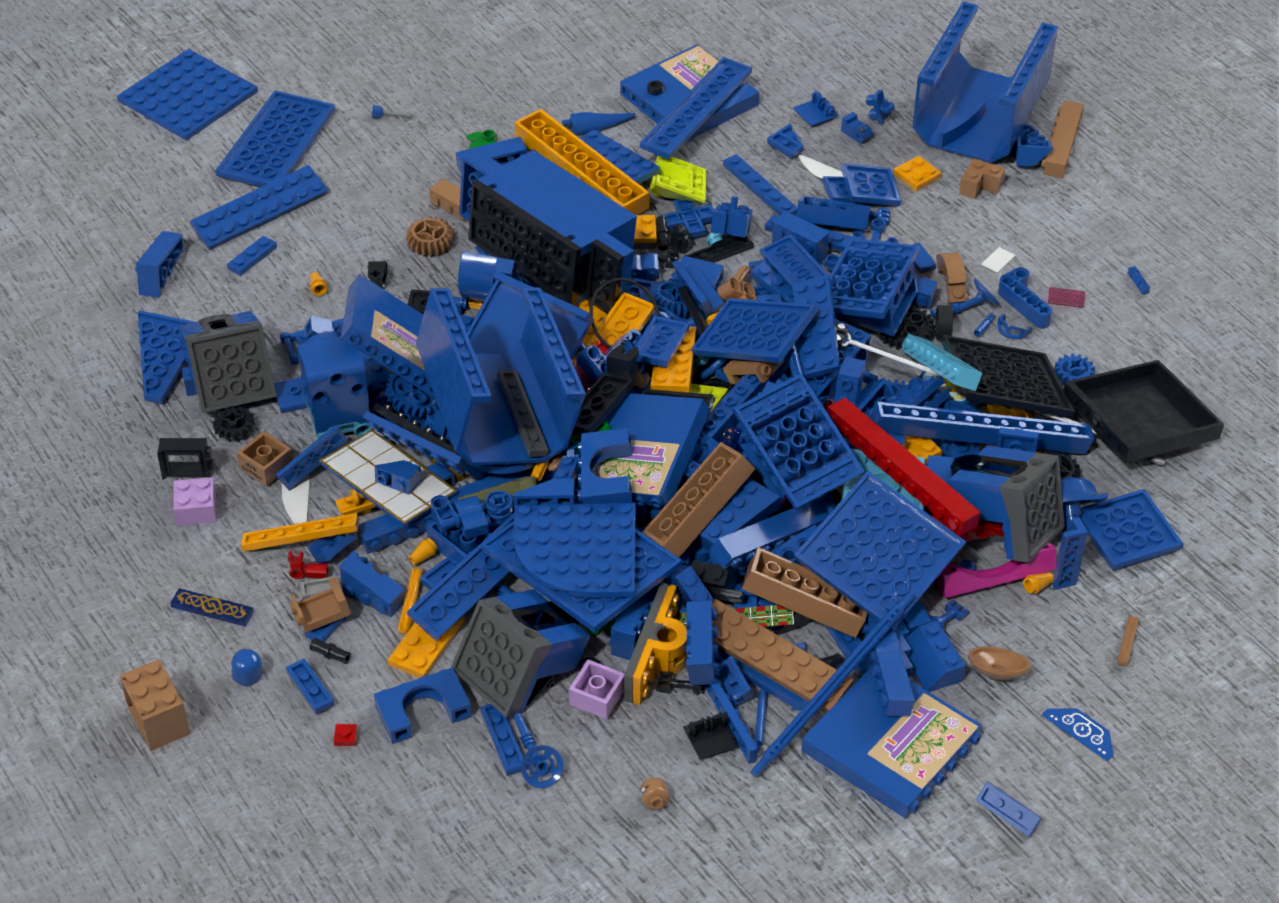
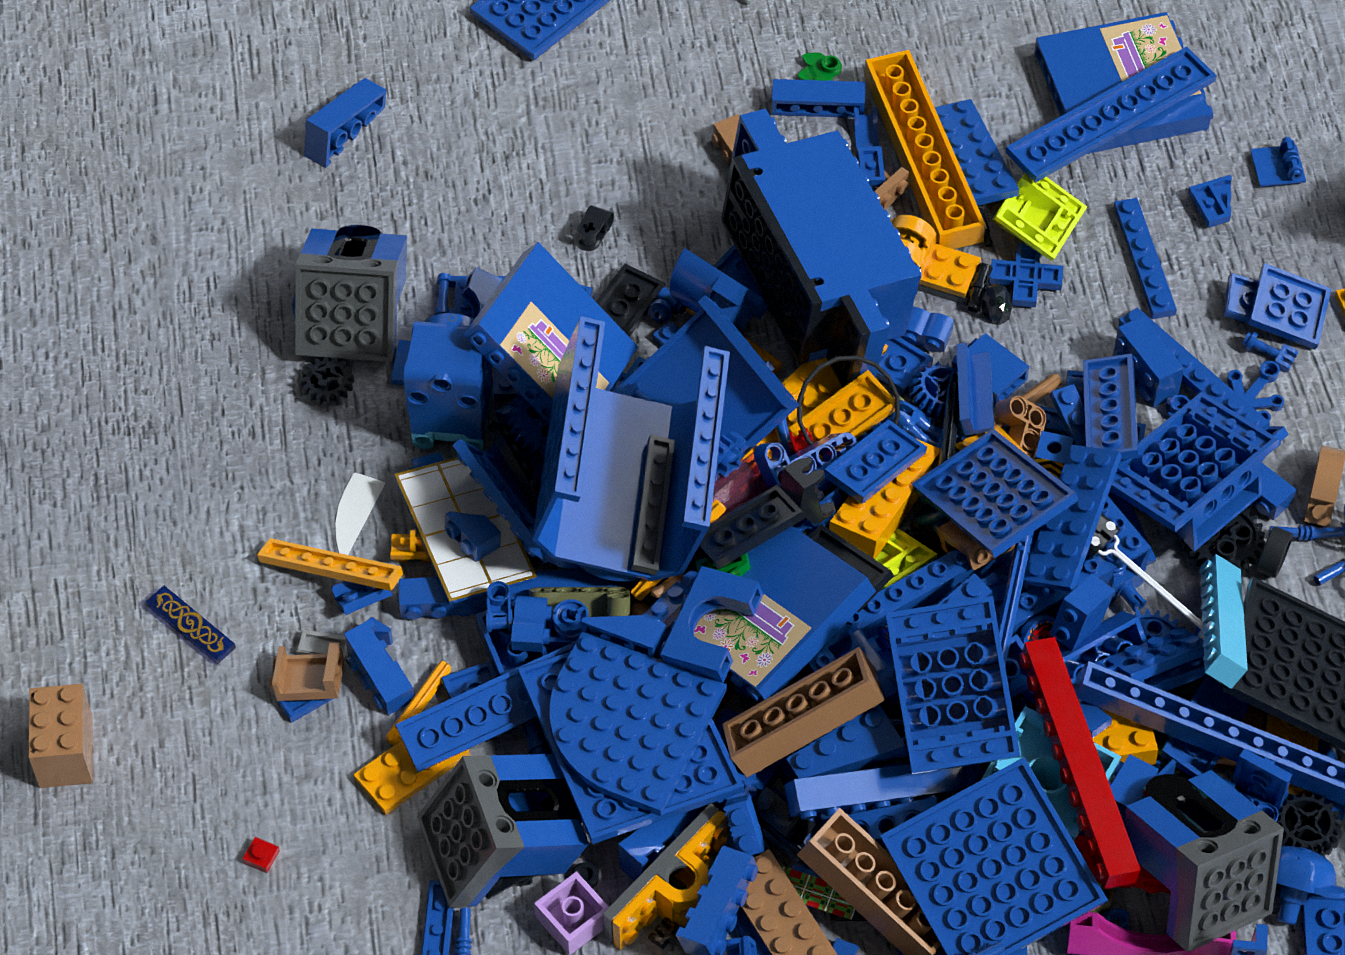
camera: 25 degrees right, 10 degrees up
blue wing [138,310,206,404] -> none
black window [157,438,214,480] -> none
lavender brick [173,477,216,525] -> none
blue plate [190,165,328,250] -> none
blue plate [227,235,277,276] -> none
blue helmet [231,649,263,686] -> none
medium nougat brick [237,431,293,486] -> none
blue fence [276,425,348,490] -> none
blue plate [286,659,334,714] -> none
red bar [288,551,328,579] -> none
black pin [309,638,351,664] -> none
light orange cone [310,272,328,296] -> none
blue arch [374,667,472,744] -> none
medium nougat gear [406,217,454,257] -> none
light orange cone [408,538,438,566] -> none
blue piece [562,112,635,135] -> none
black hinge [640,249,679,269] -> none
black tile [647,80,664,96] -> none
black tile [685,235,754,263] -> none
medium azure plate [706,232,723,246] -> none
blue brick [711,196,753,237] -> none
blue wedge [796,195,871,232] -> none
white sticker [799,155,843,180] -> none
blue leg [841,112,873,143] -> none
blue tile [912,242,936,273] -> none

